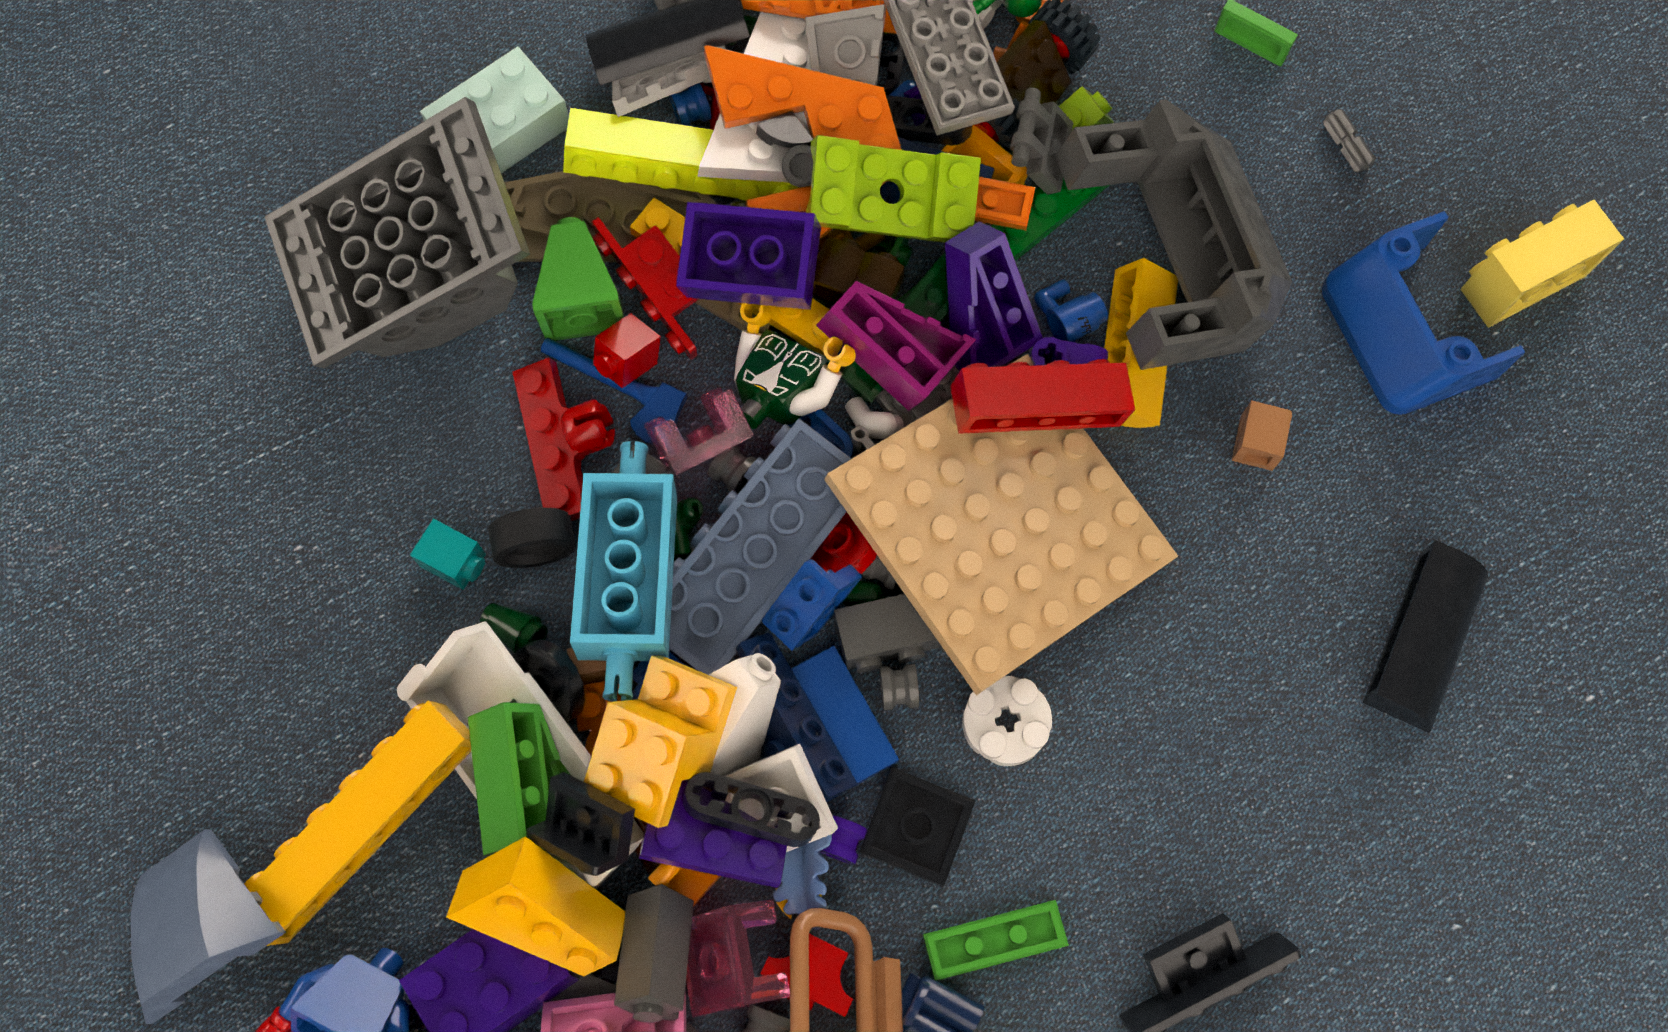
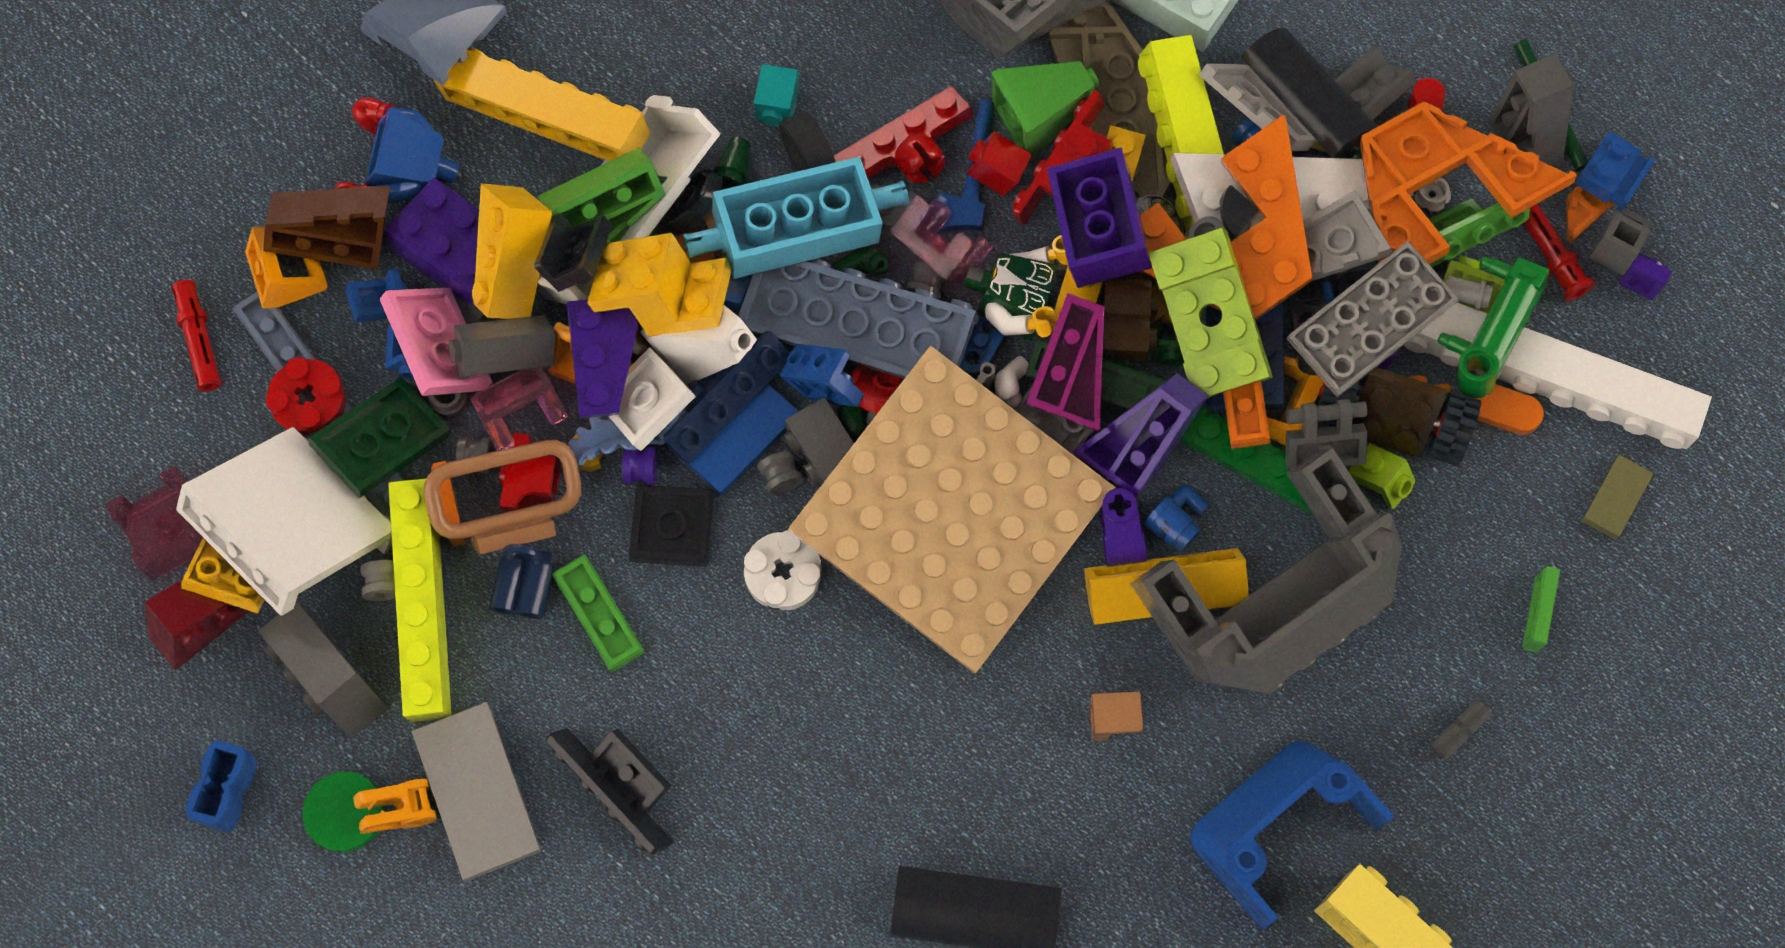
camera: 75 degrees right, 0 degrees up
black beam [683,772,820,847] -> none
red brick [950,359,1136,434] -> none

